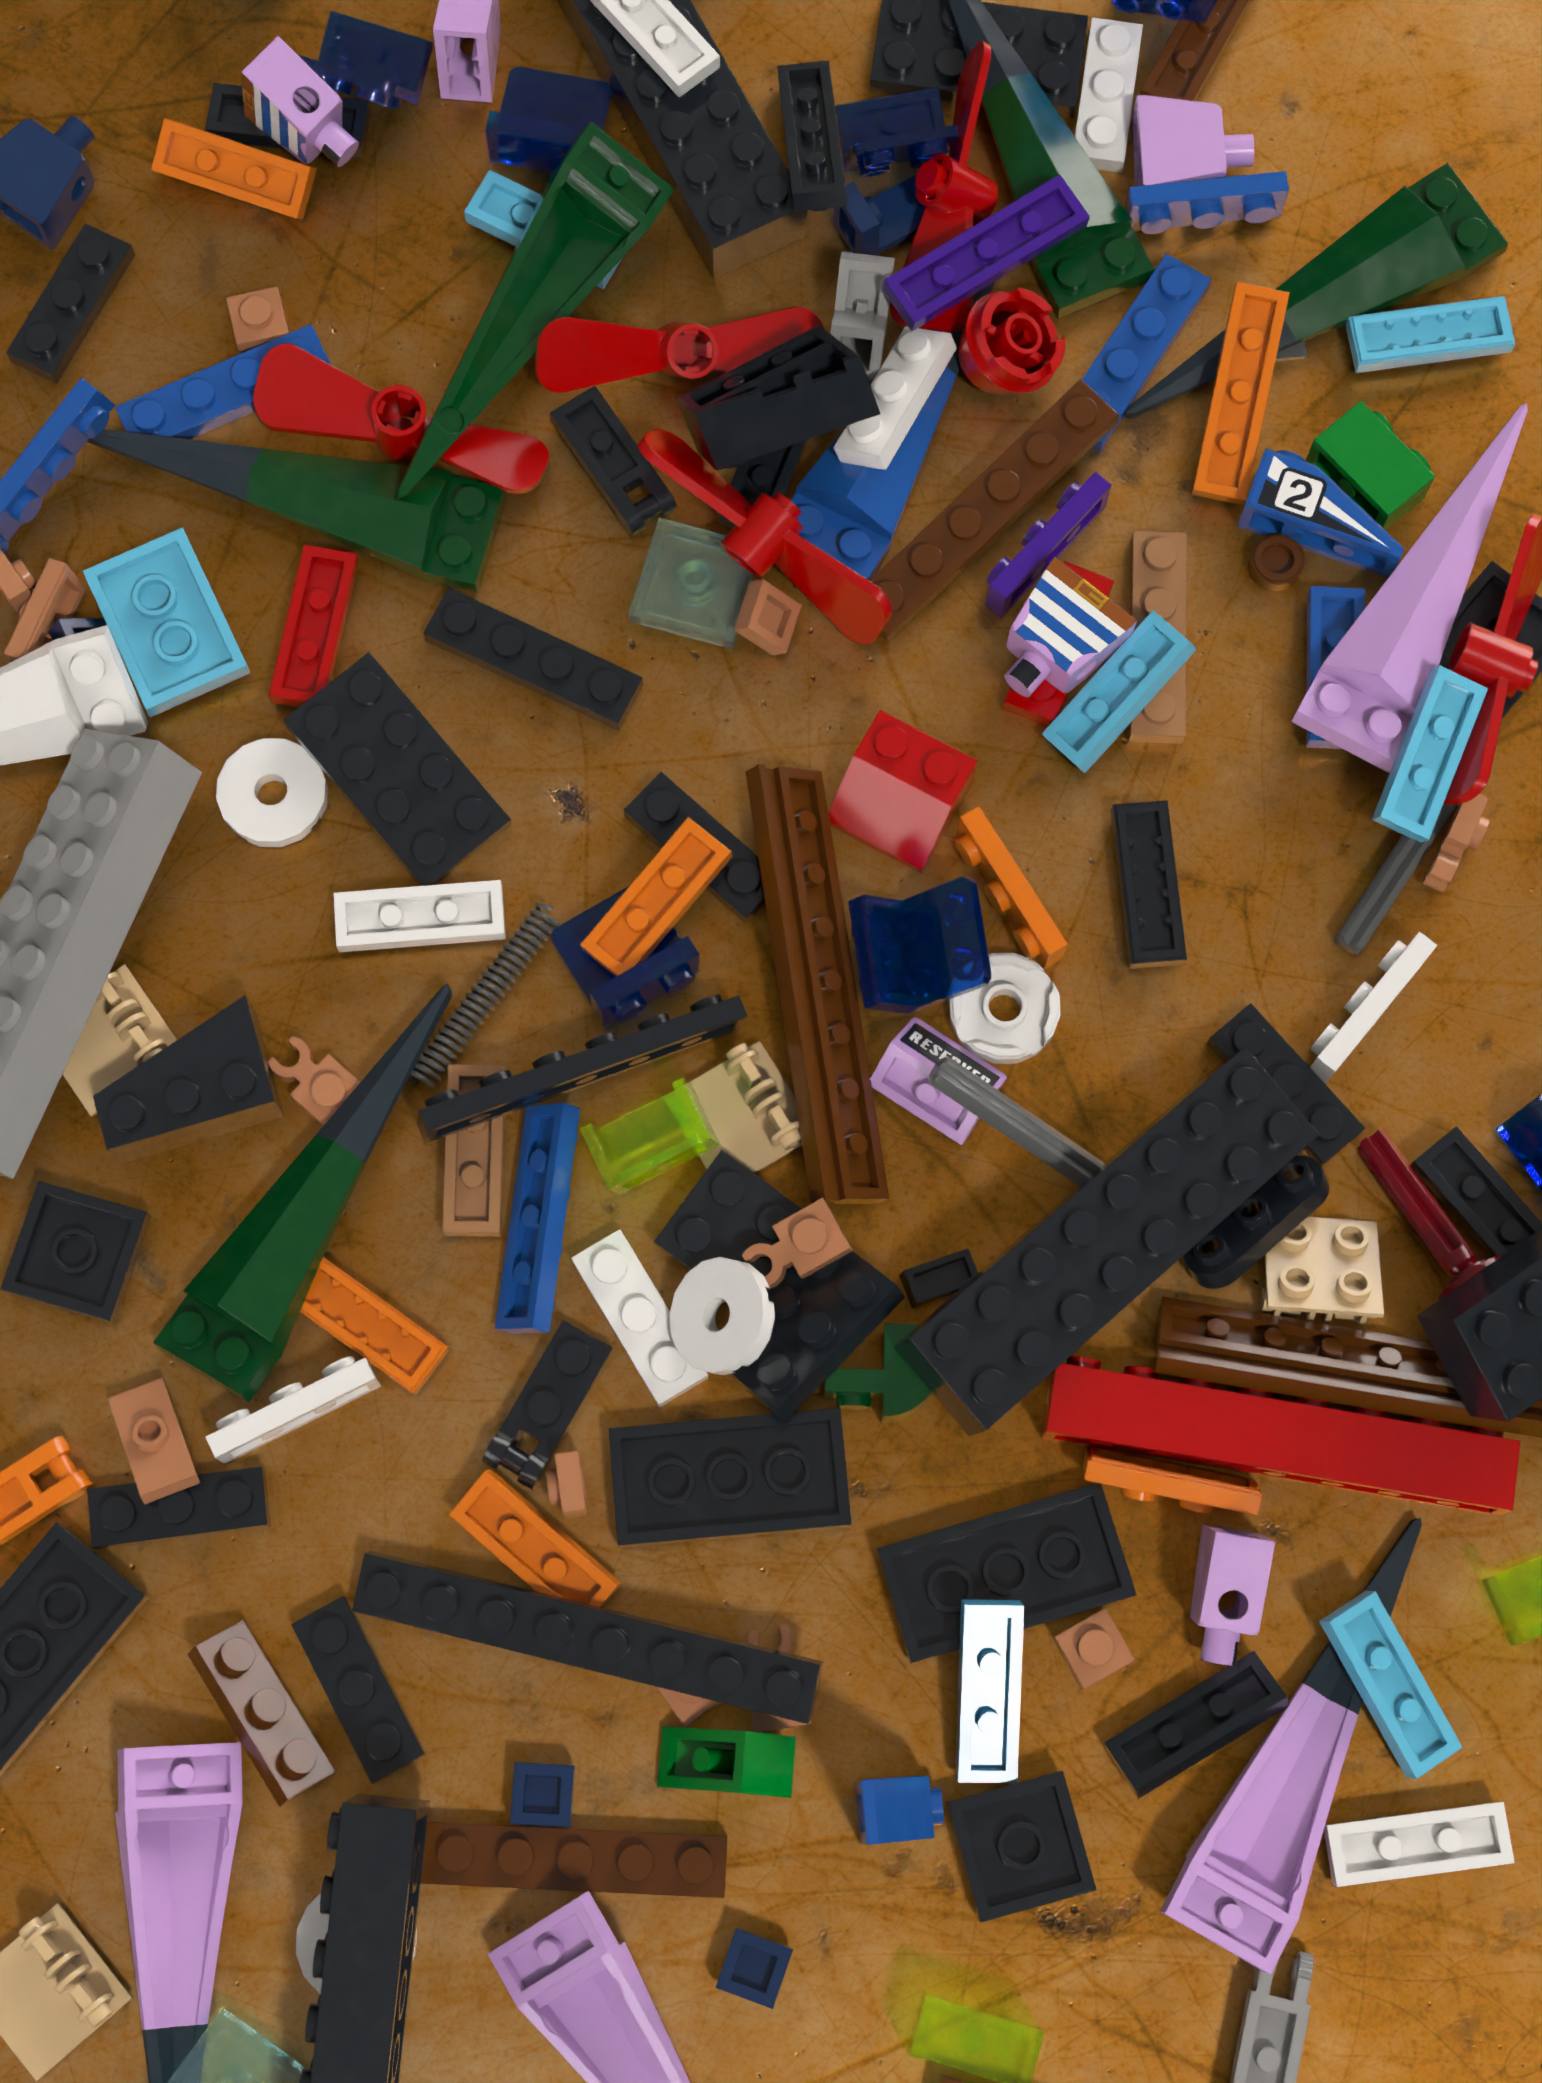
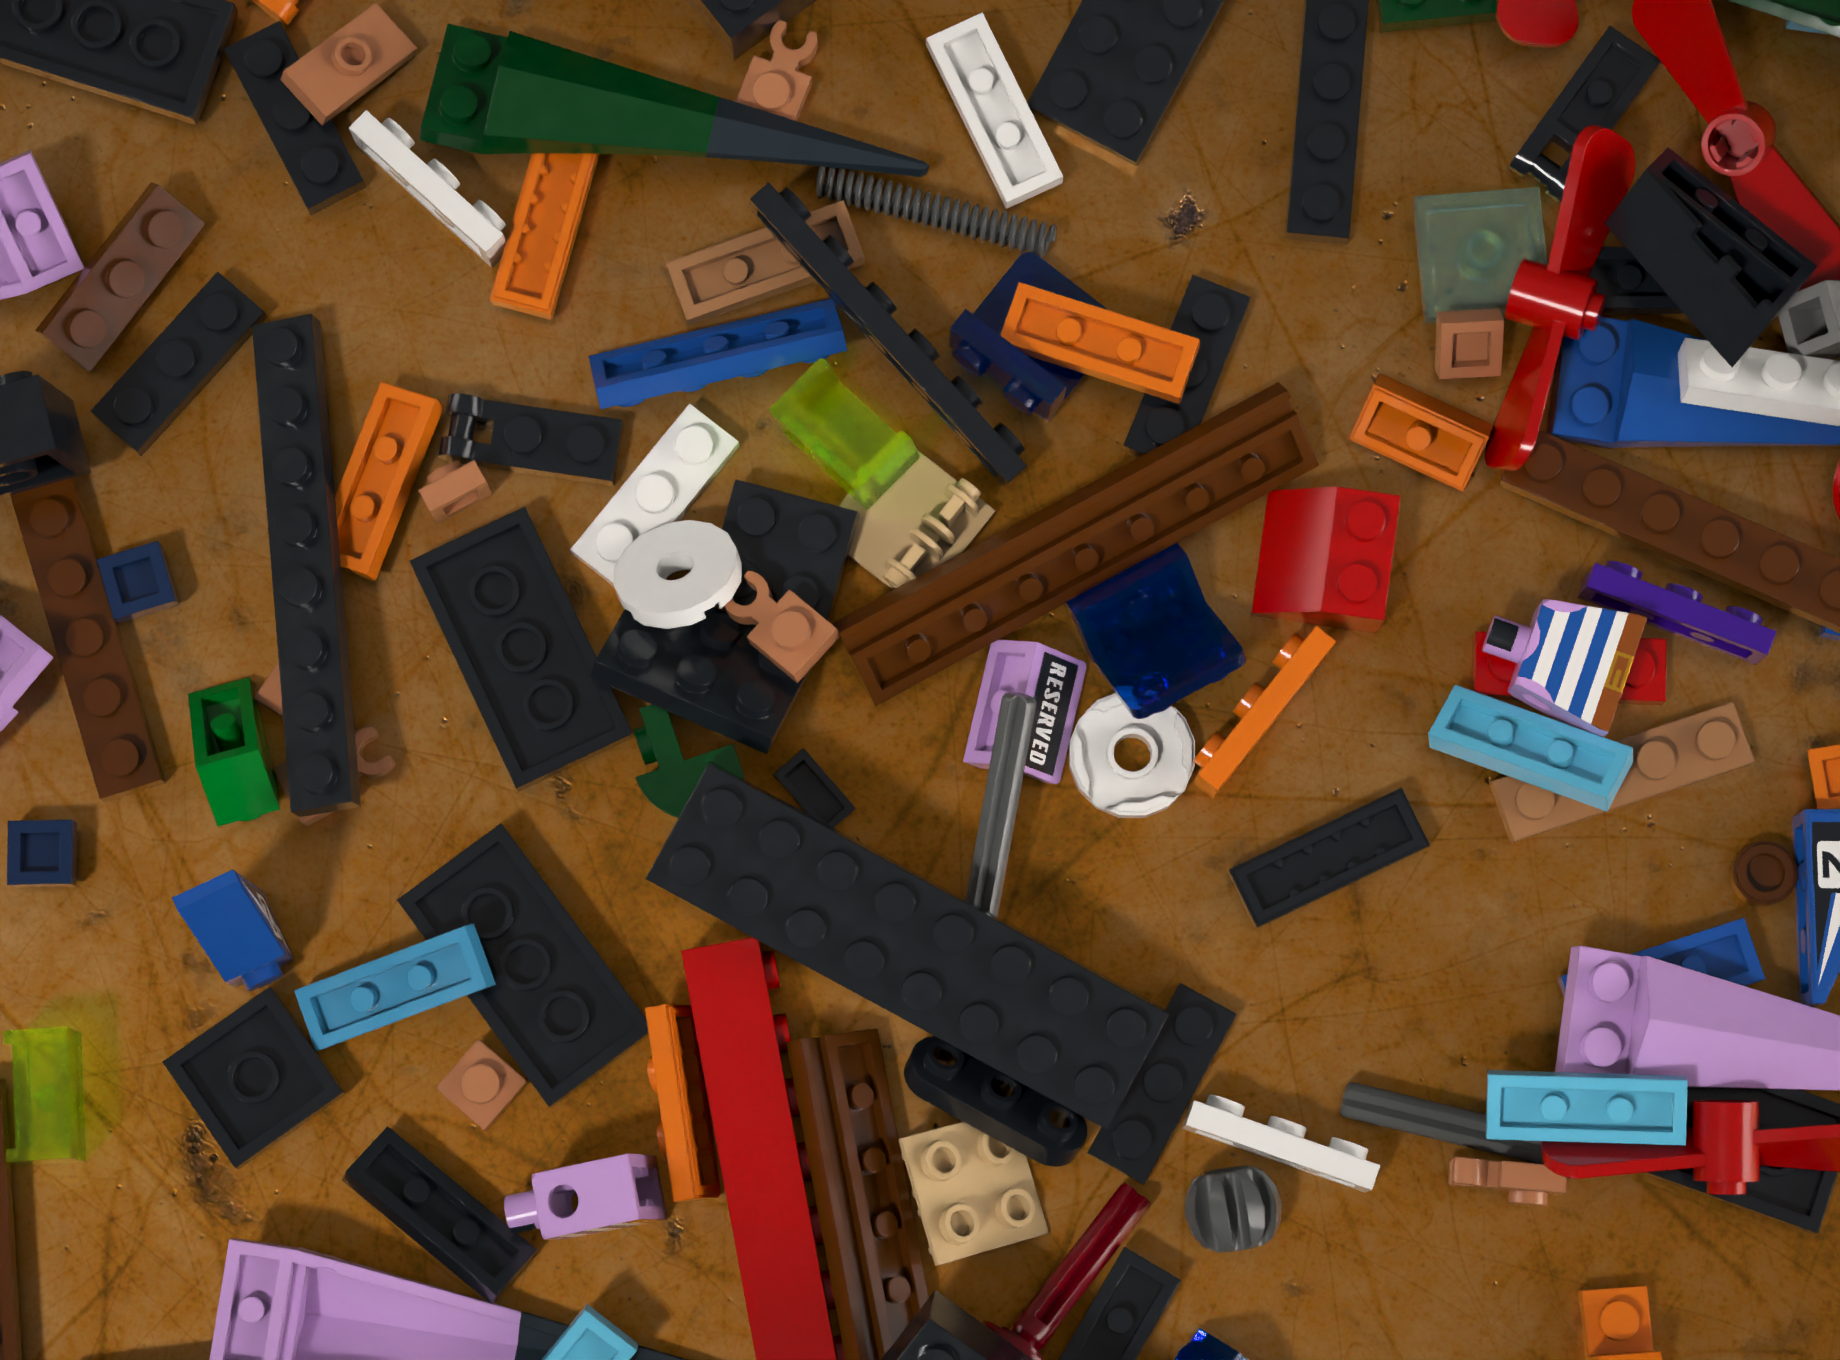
camera: 70 degrees right, 5 degrees up
none -> dark grey piece [1185,1165,1282,1253]
none -> orange slope [1348,374,1493,492]

